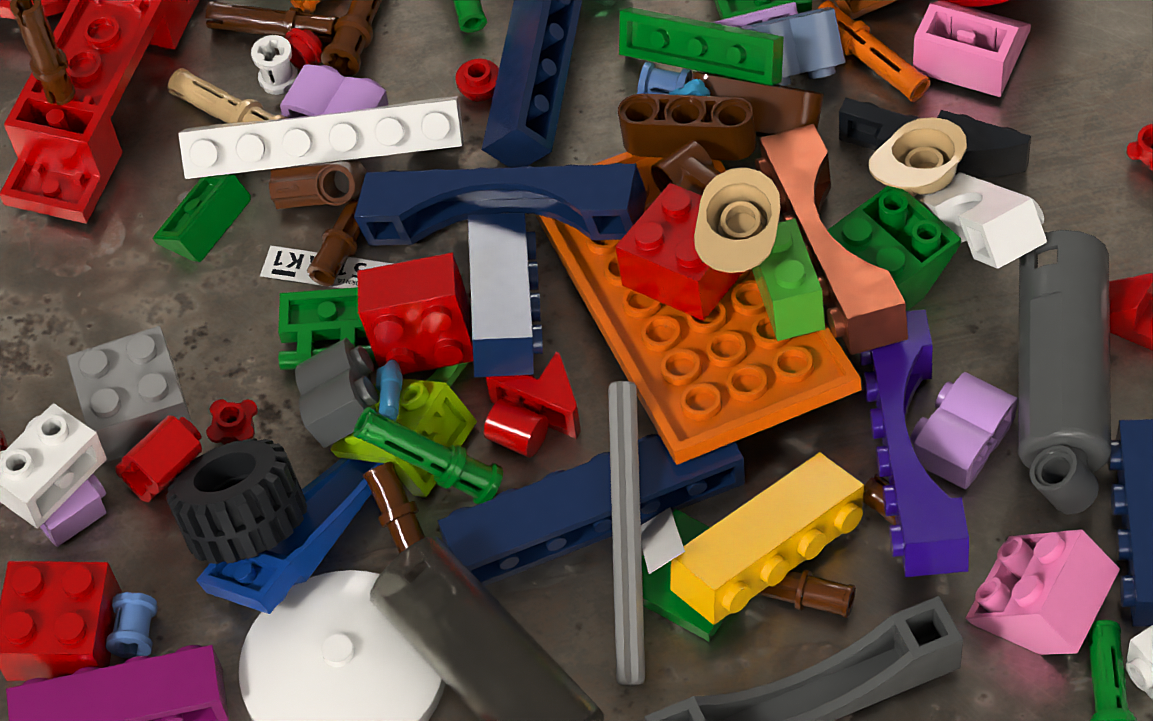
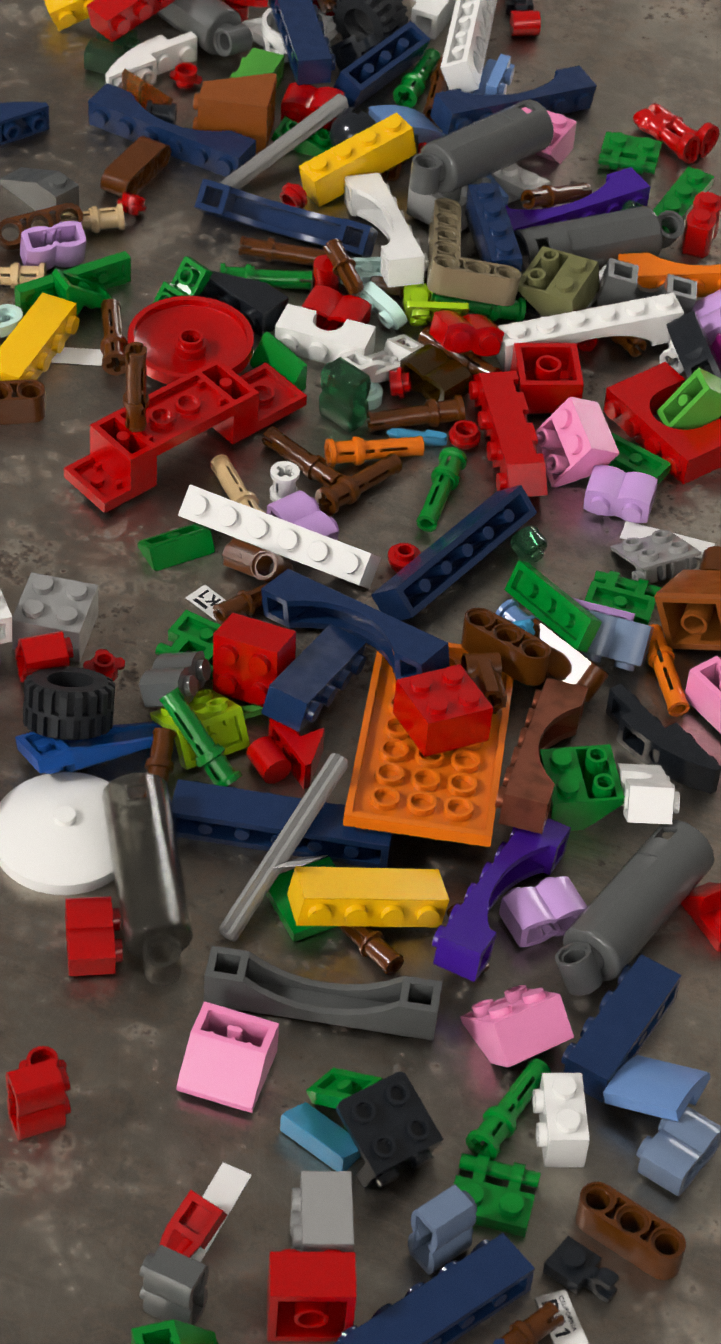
camera: 20 degrees right, 10 degrees down
red plate [285,28,323,69] -> none
dark azure piece [375,360,403,422] -> none
tan piece [694,167,781,273] -> none
bright green brick [752,219,826,341] -> none
tan piece [869,117,967,196] -> none

